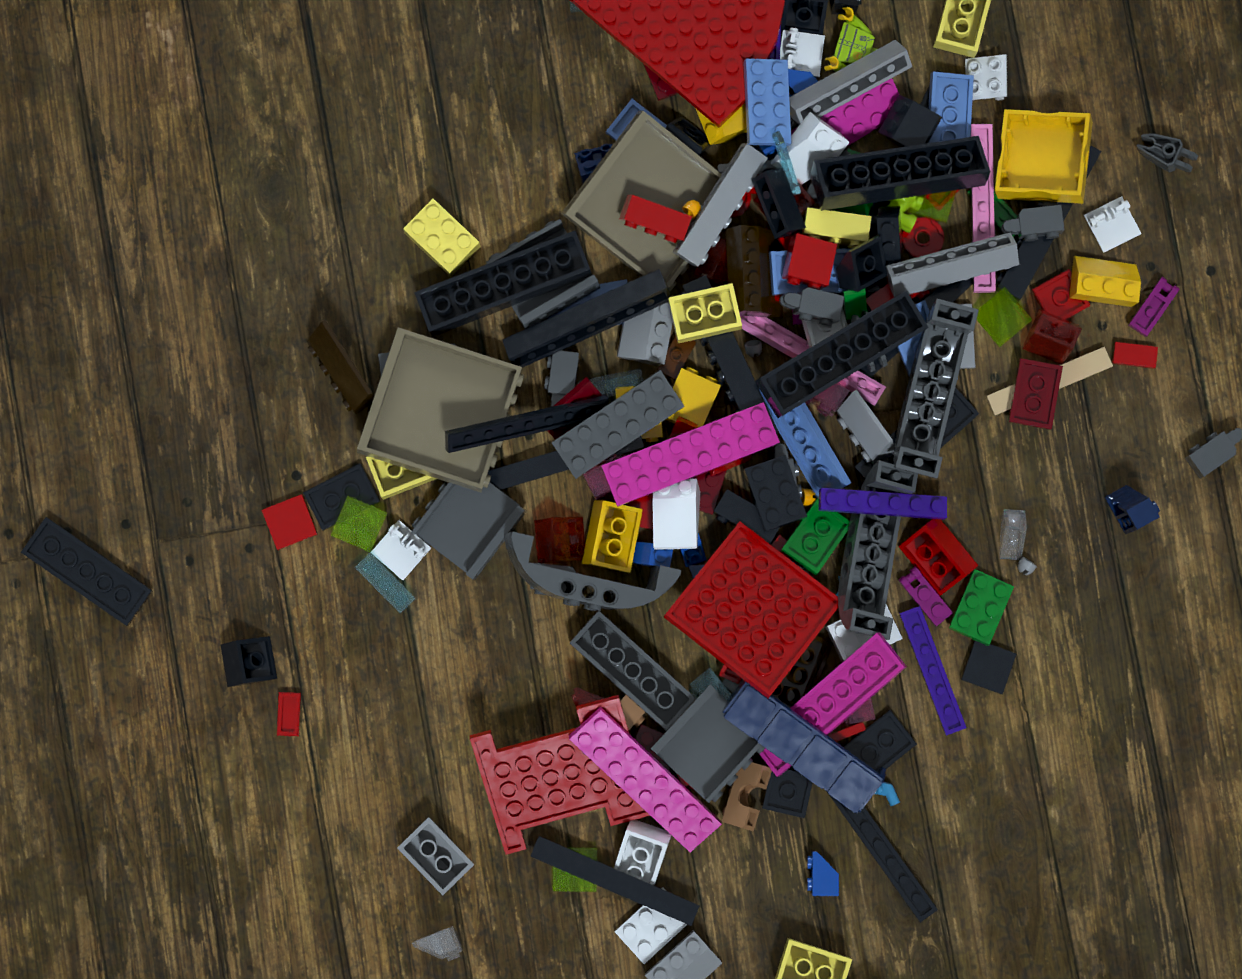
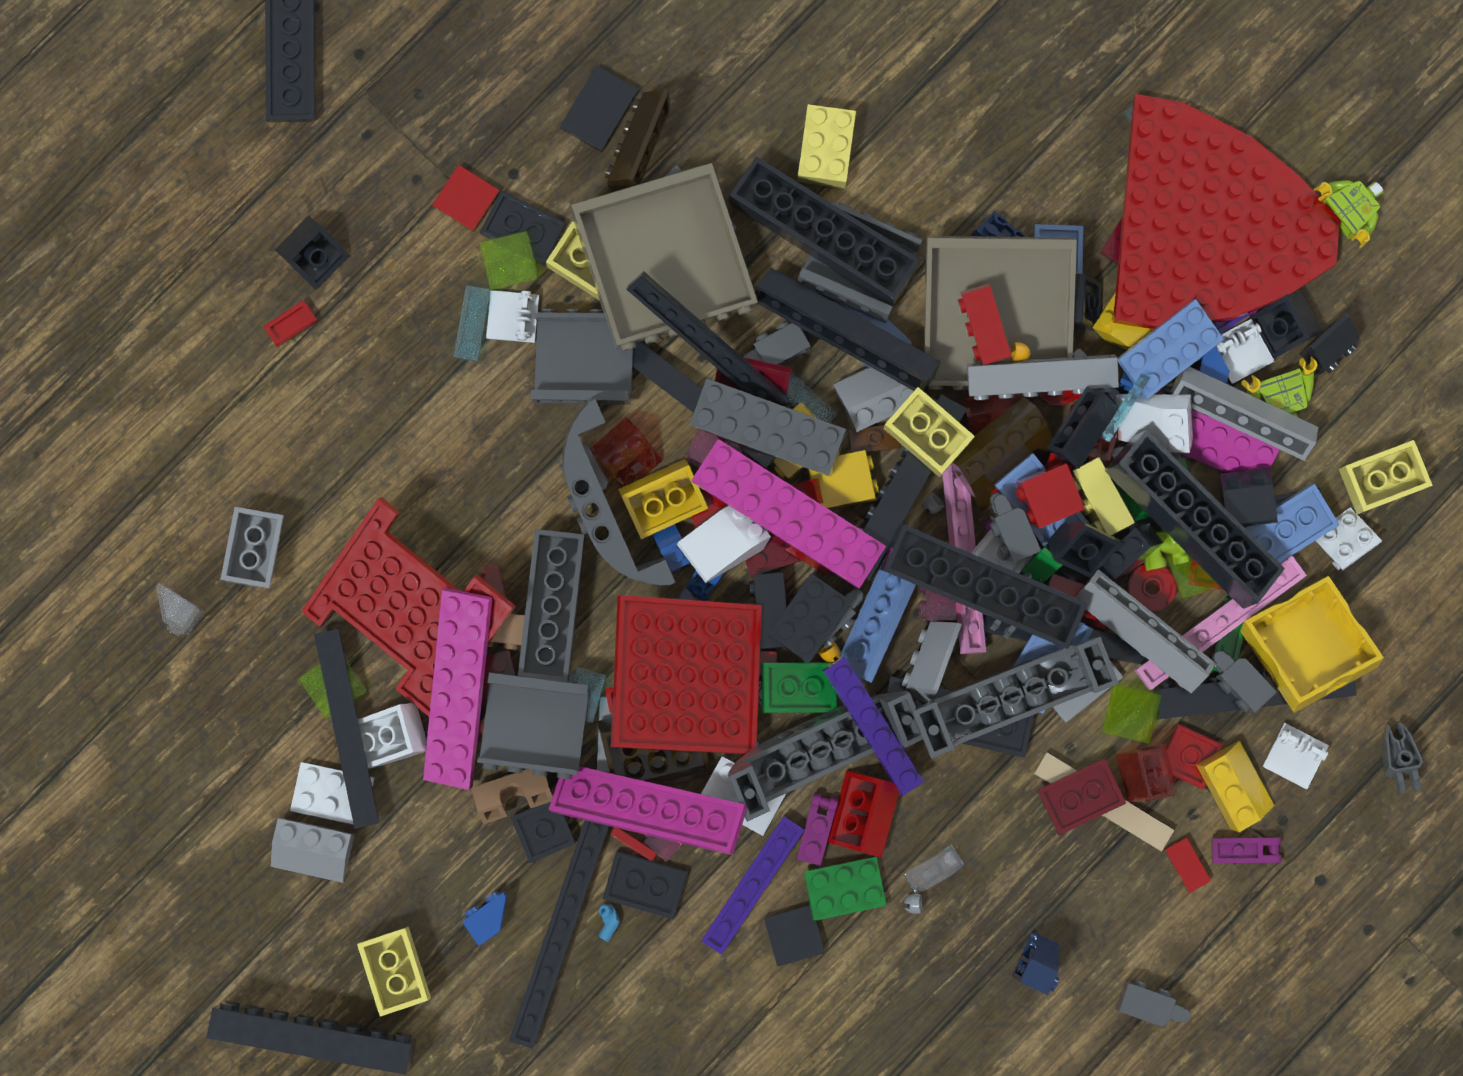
camera: 55 degrees right, 0 degrees up
dark blue piece [722,680,886,813] -> none
none -> black tile [560,65,638,153]

